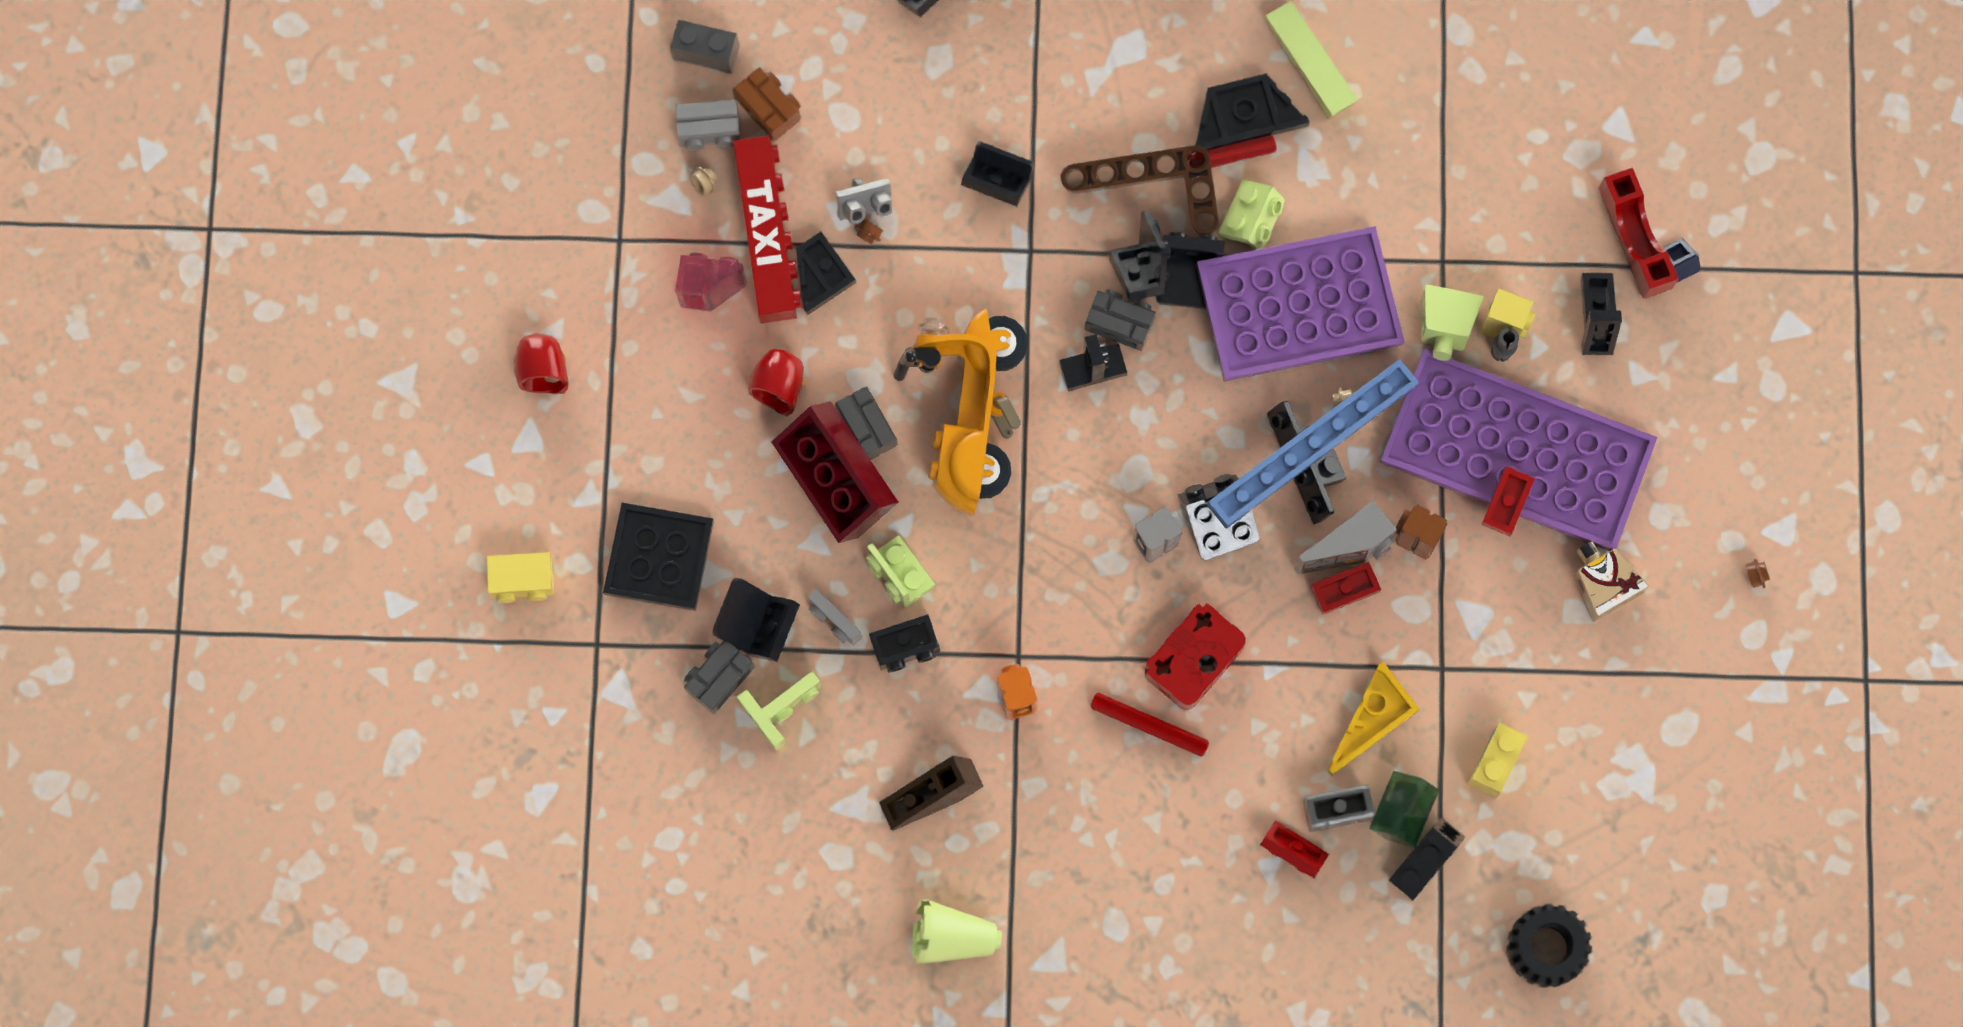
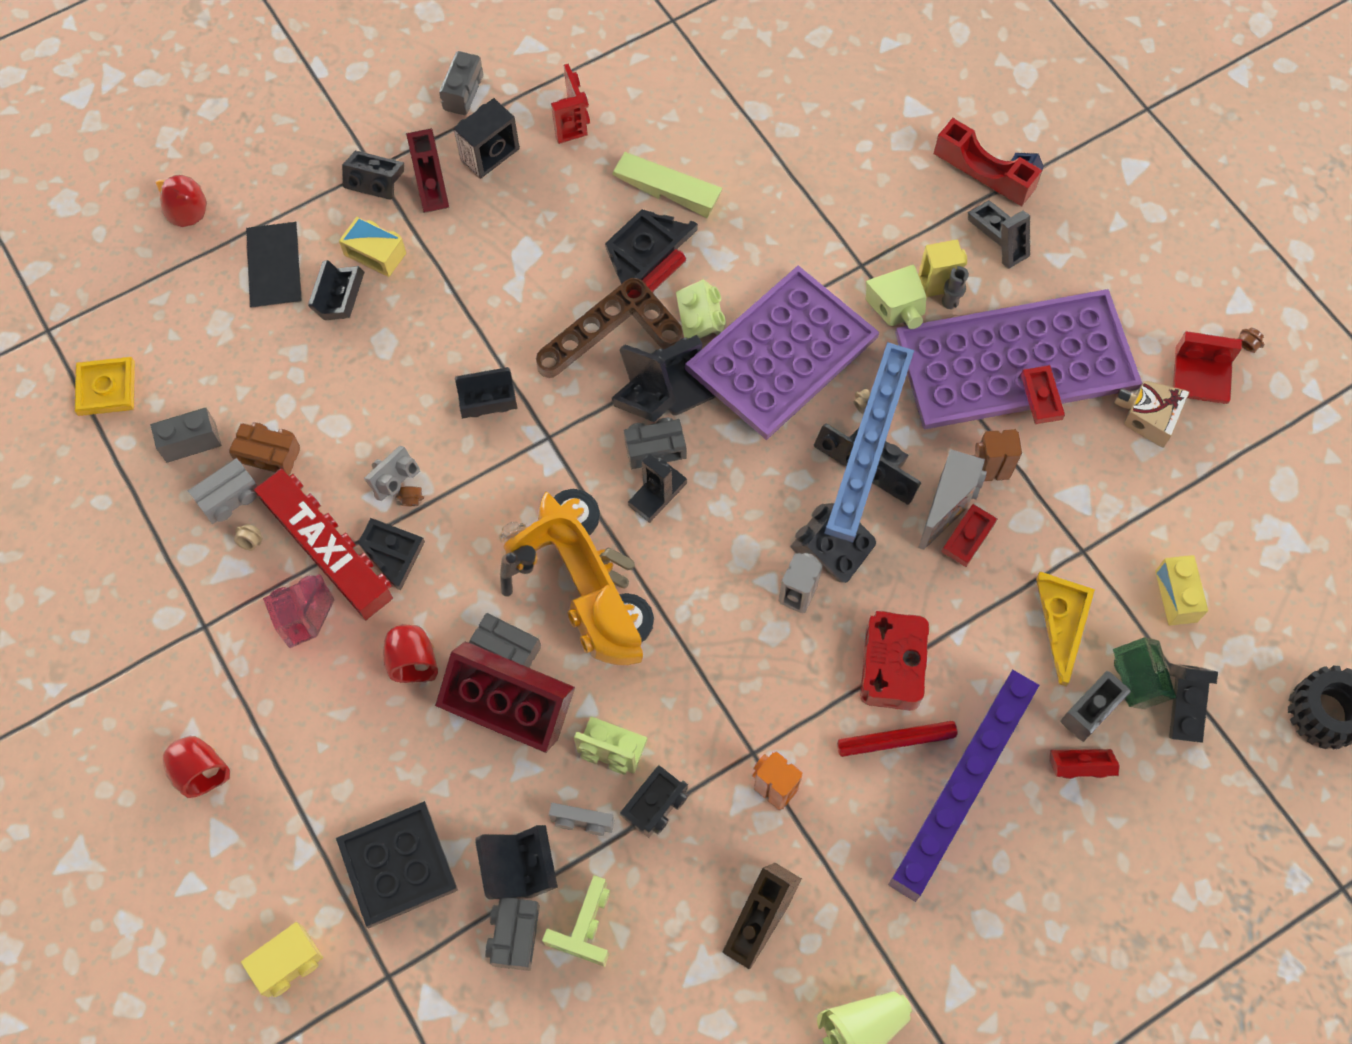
camera: 35 degrees left, 10 degrees down
none -> dark purple brick [888,669,1040,902]
none -> red bracket [1173,331,1242,404]

